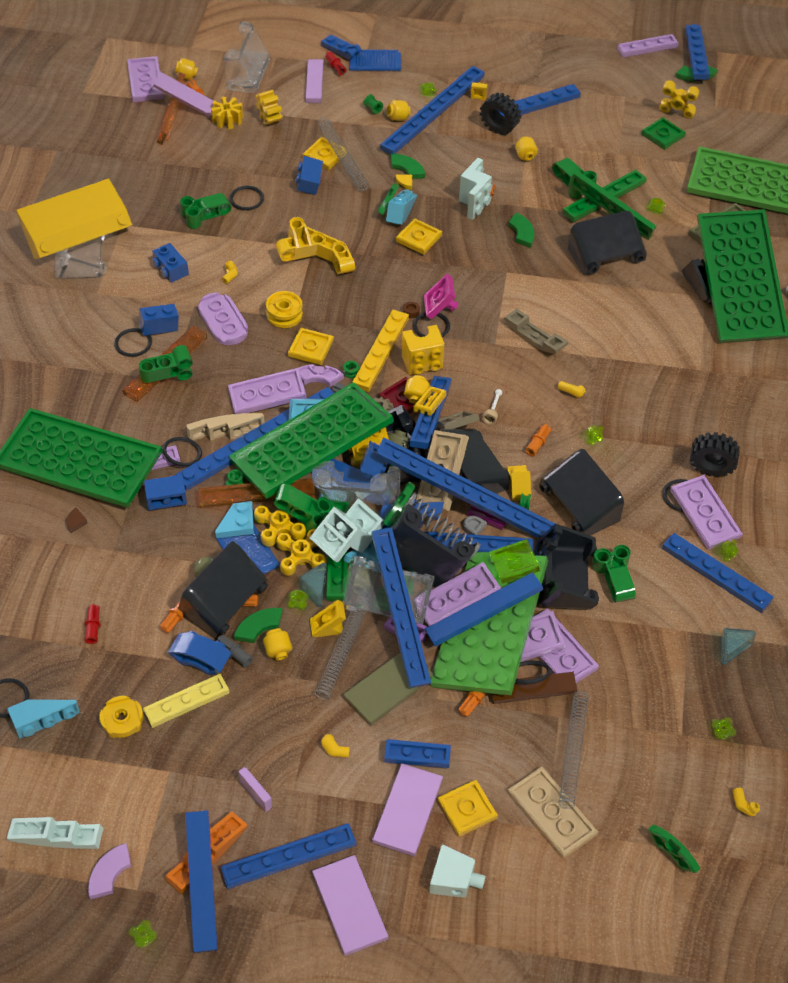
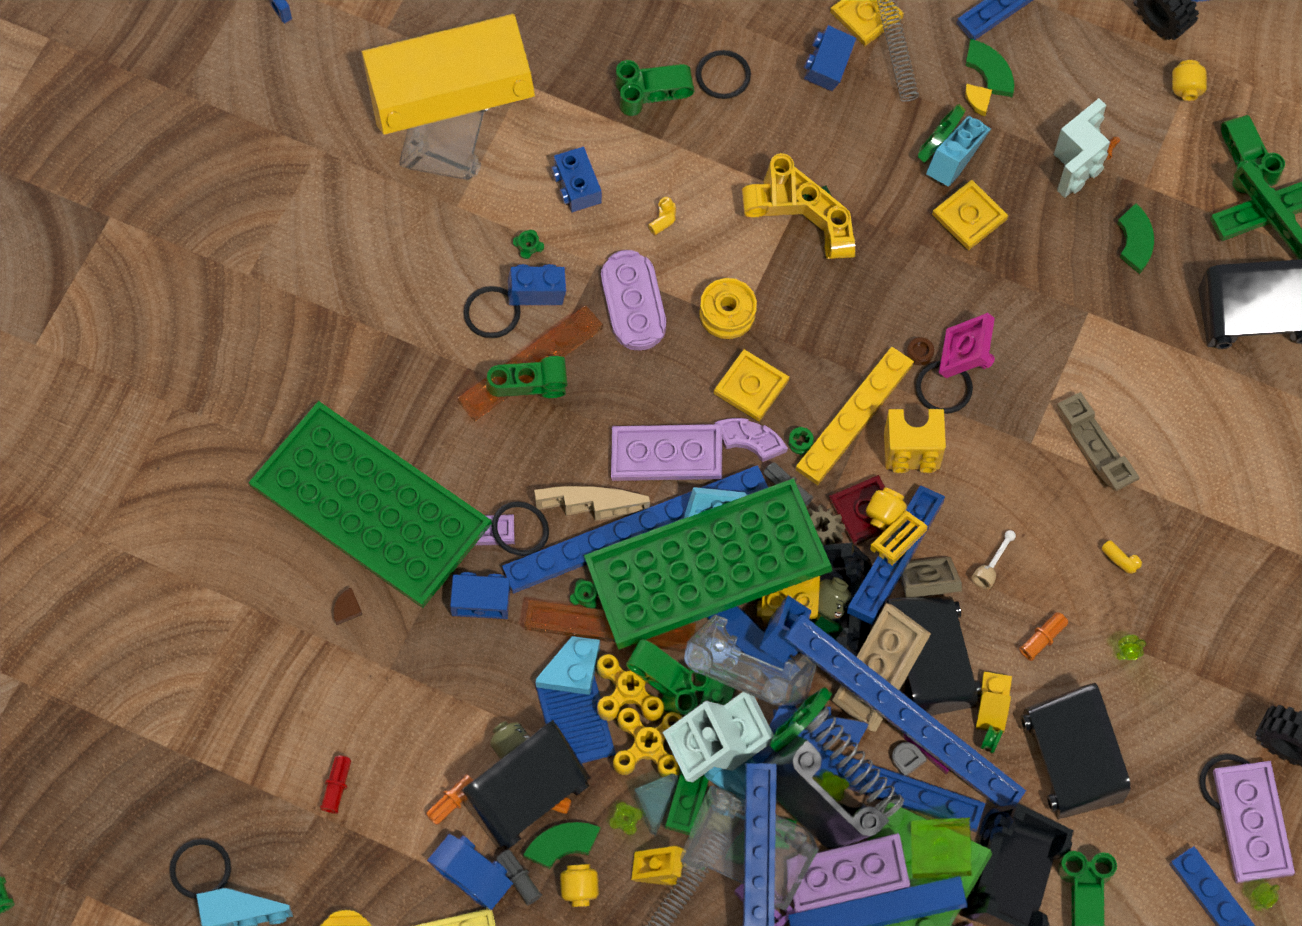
camera: 15 degrees right, 15 degrees up
none -> green plate [513,230,544,259]

